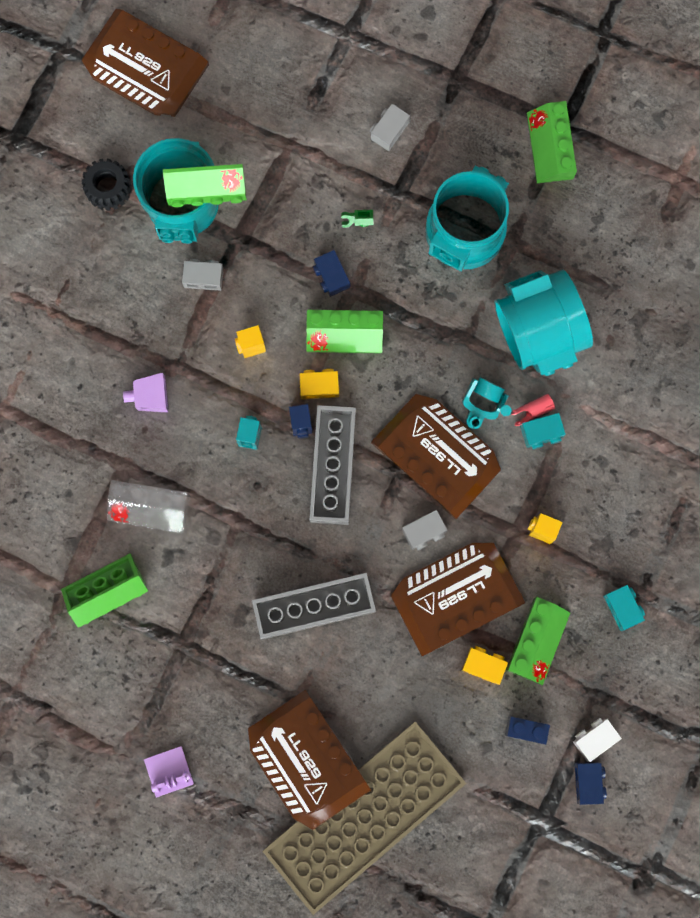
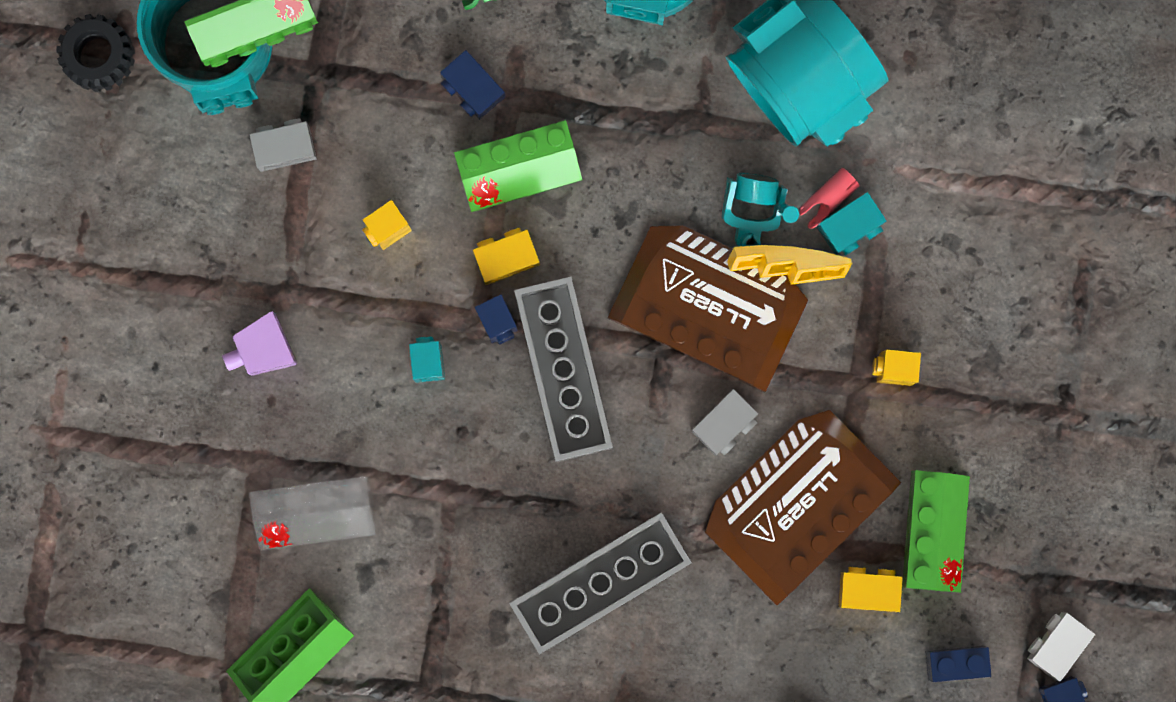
camera: 20 degrees left, 5 degrees up
teal brick [603,585,645,631] -> none
none -> yellow slope [727,245,852,285]

